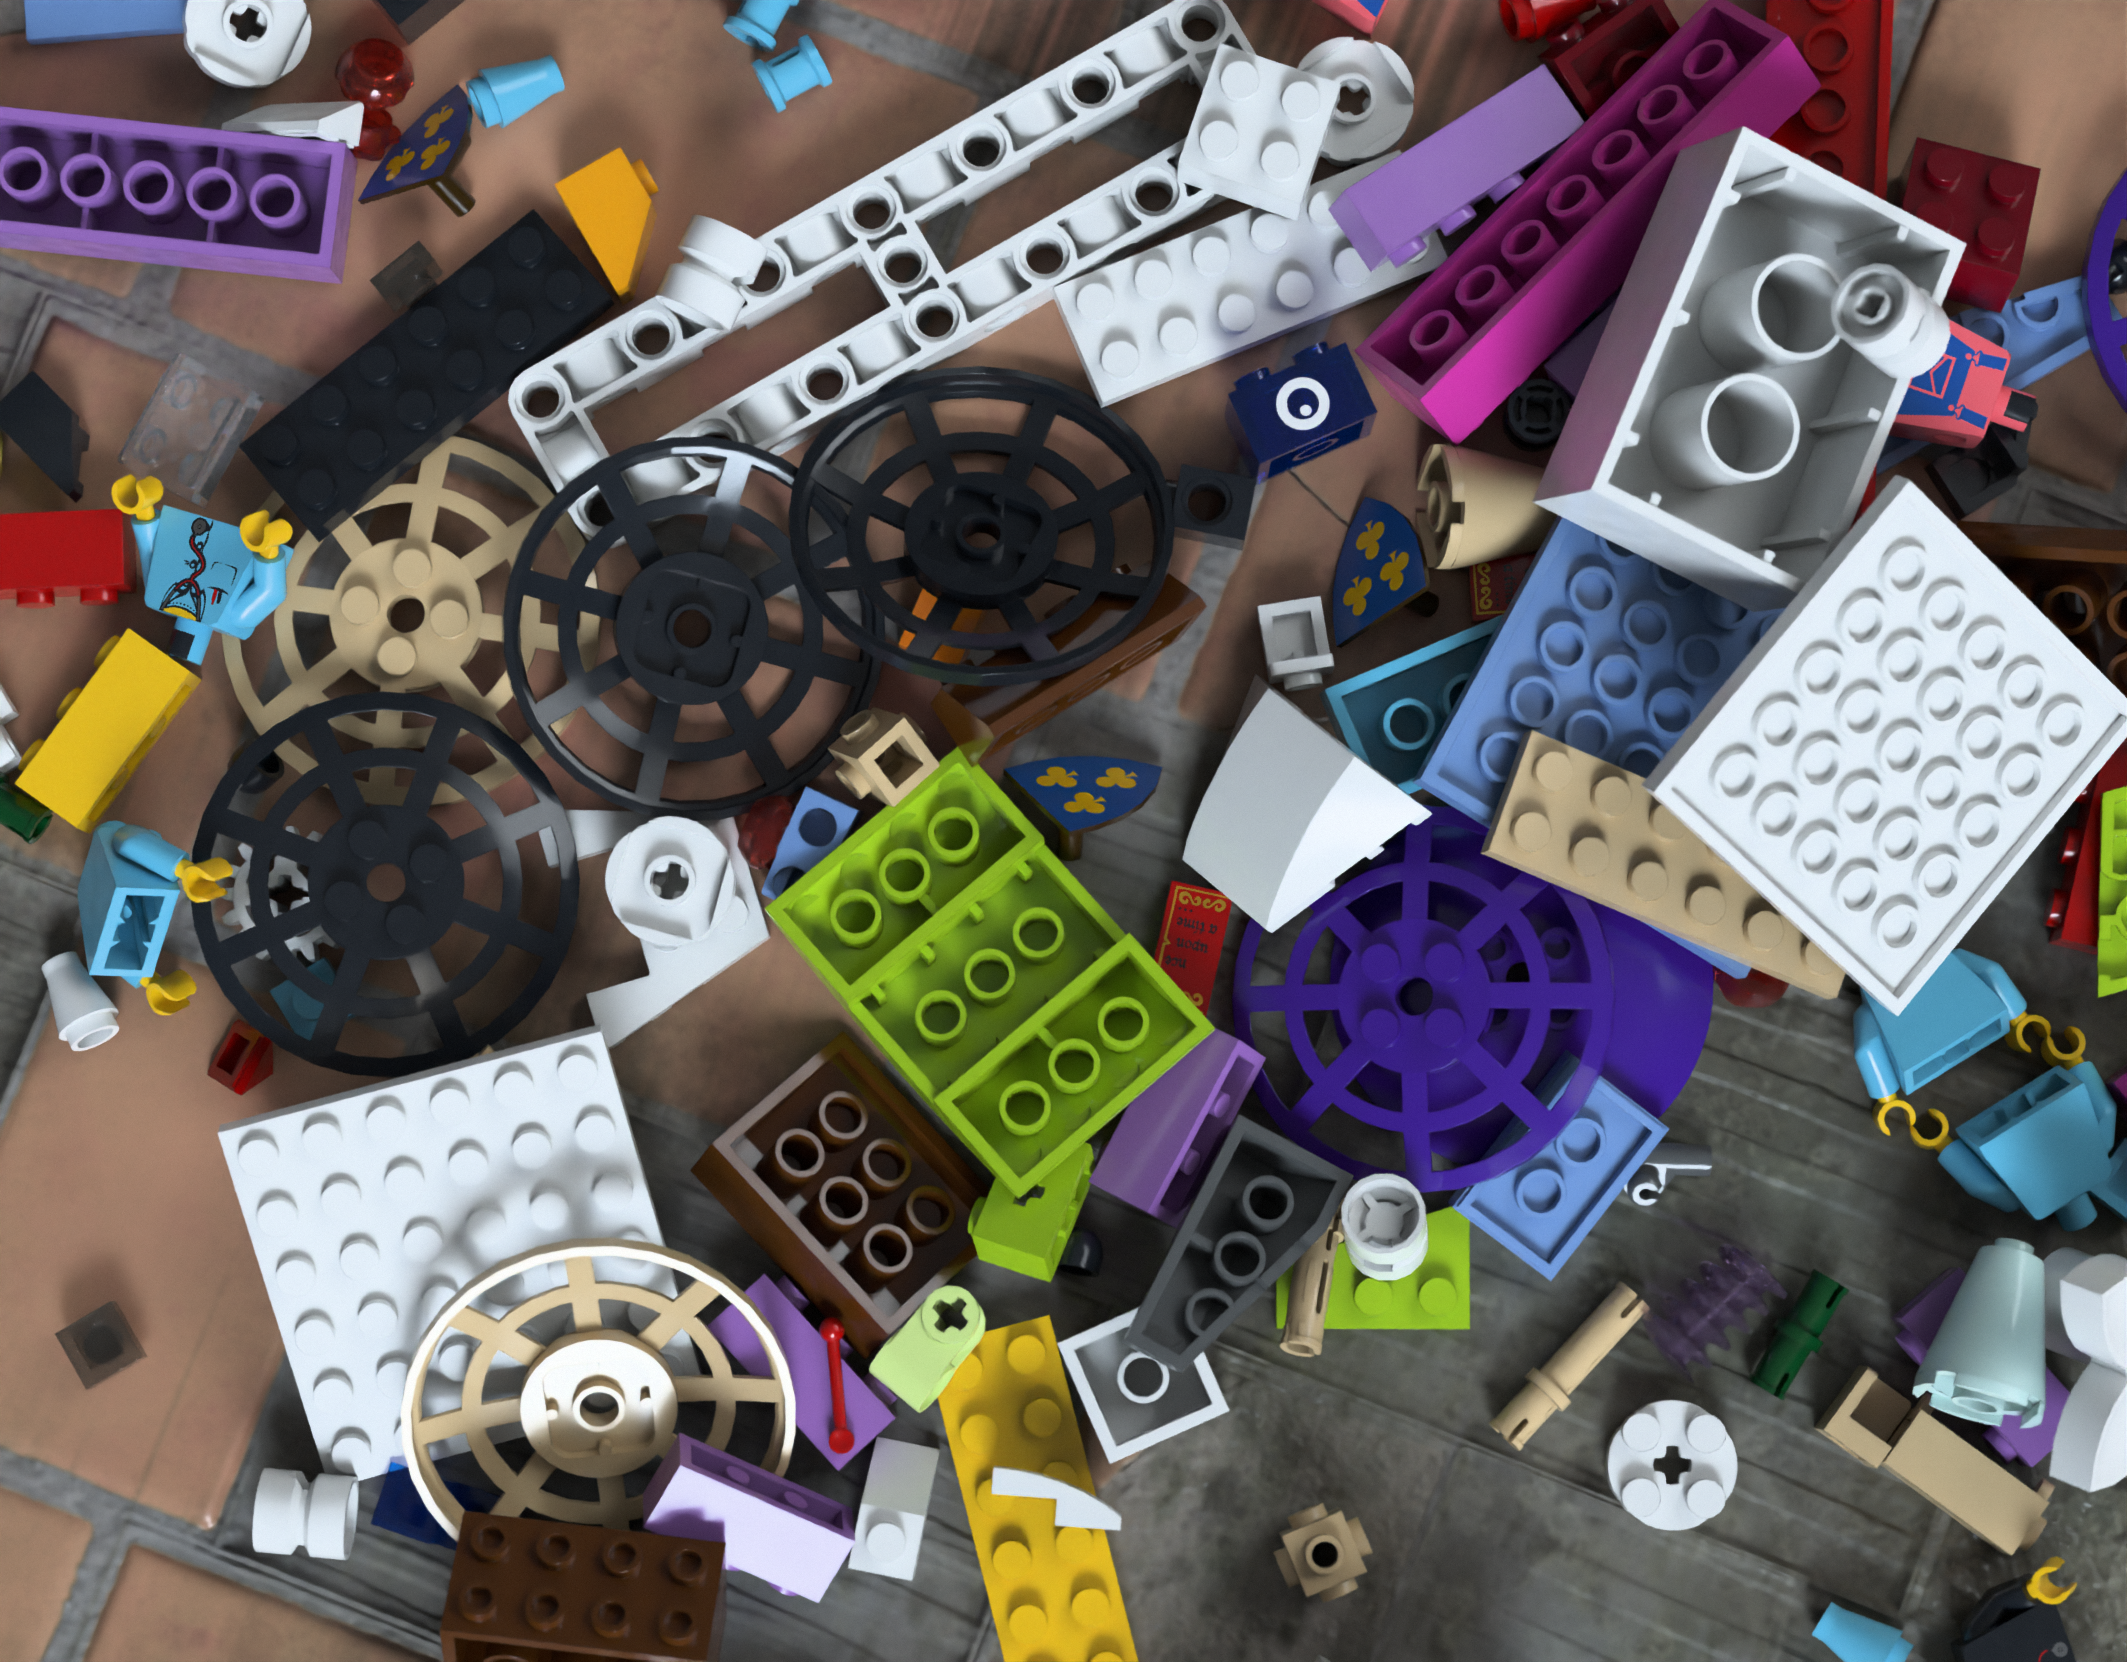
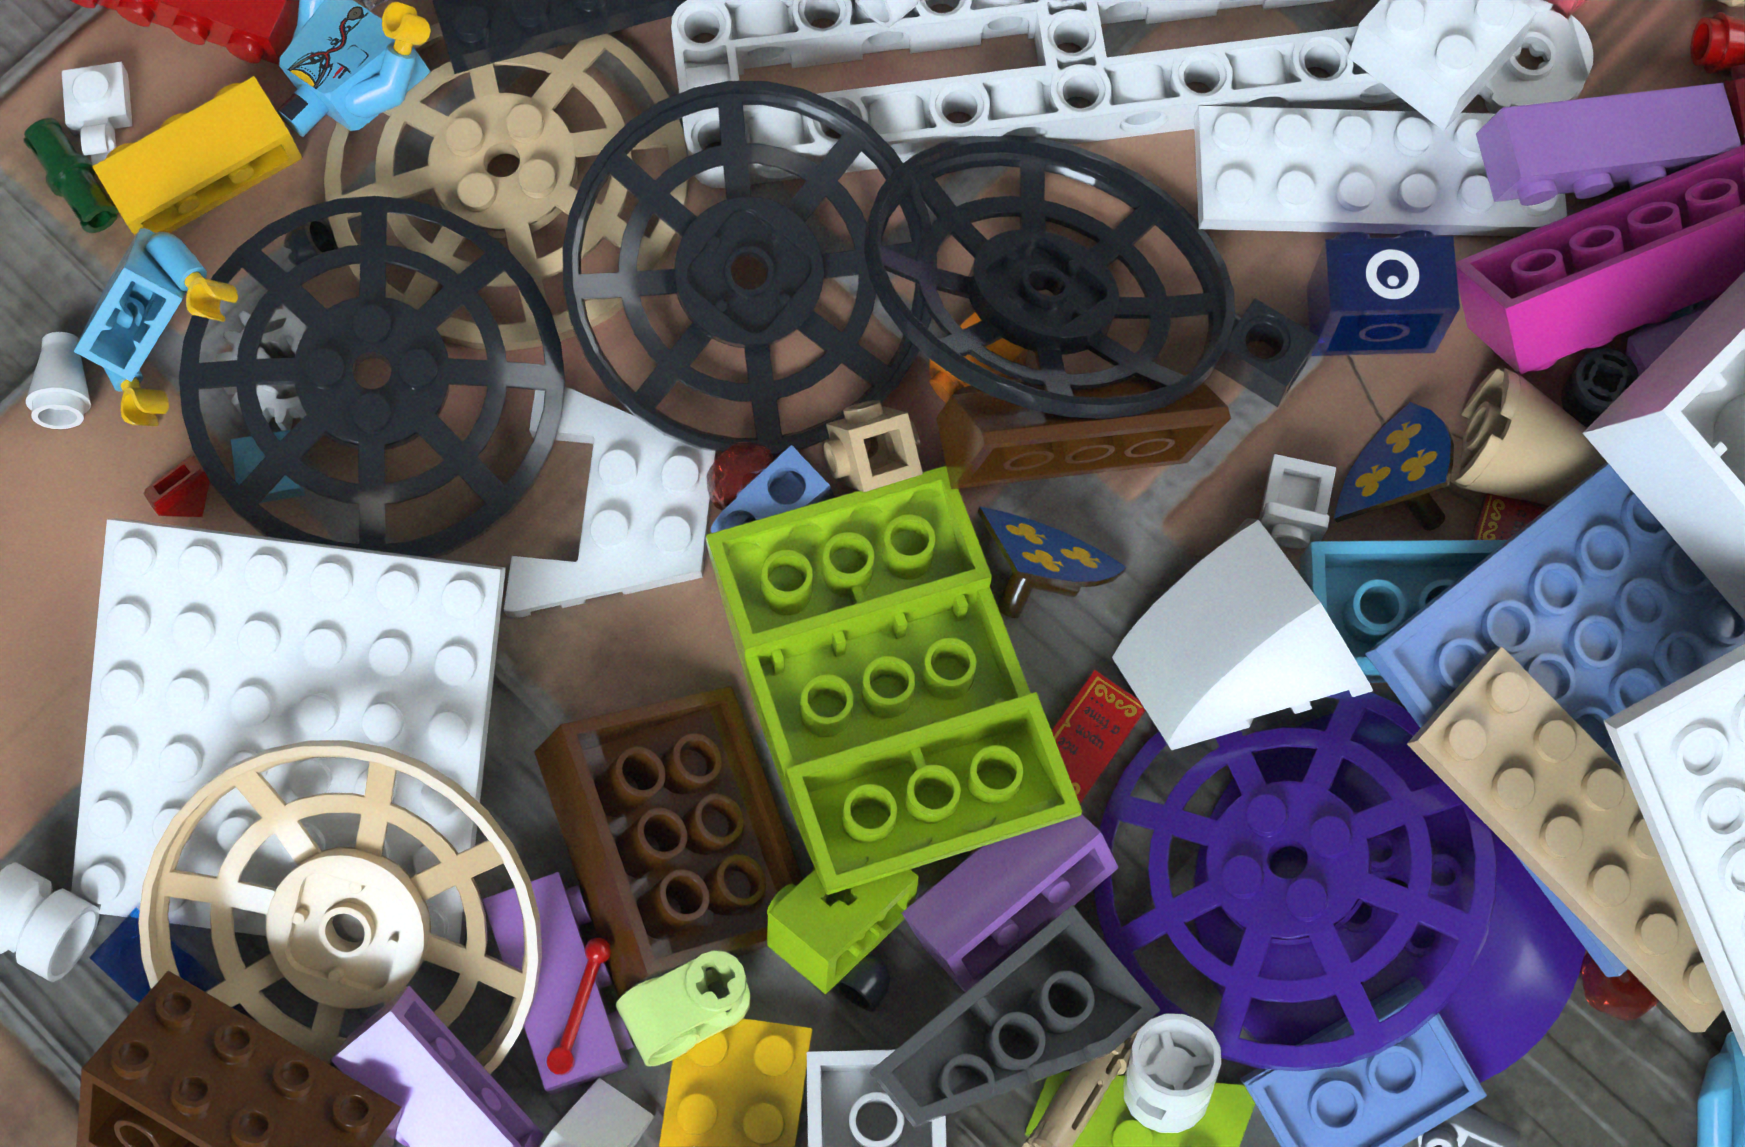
camera: 20 degrees right, 10 degrees down
white plate [605,816,736,947] -> none

